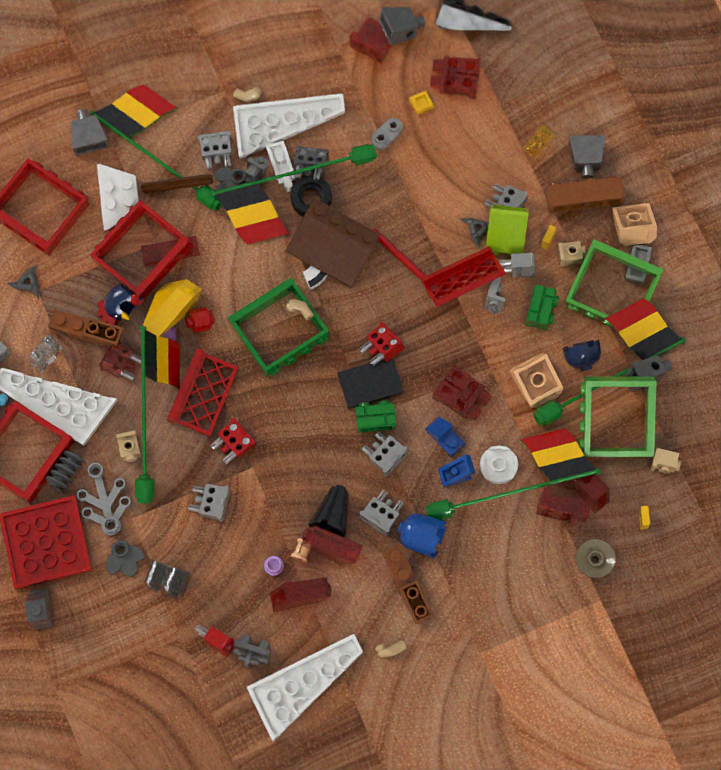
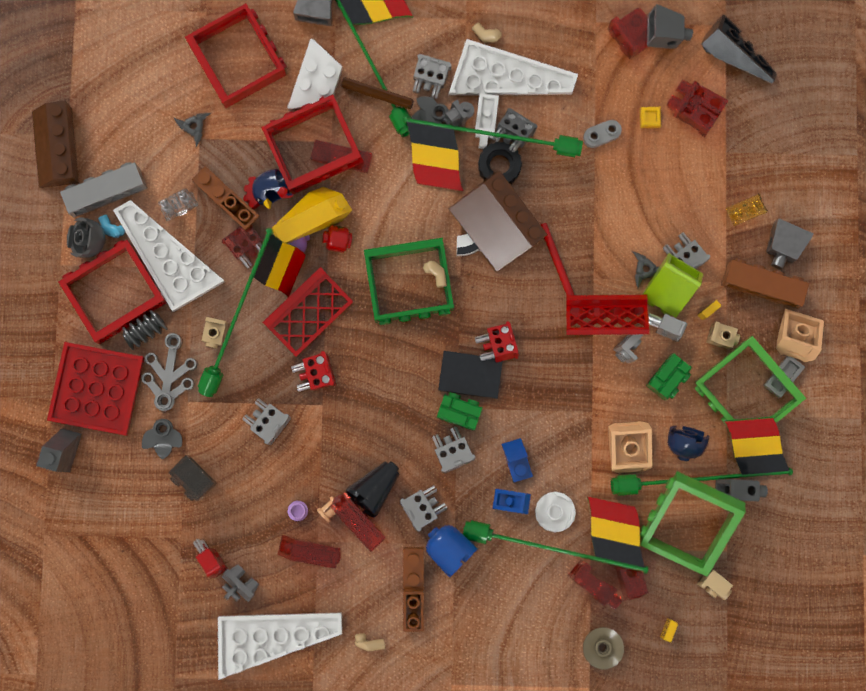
camera: 20 degrees right, 10 degrees up
clear red hips [432,364,492,421] -> none

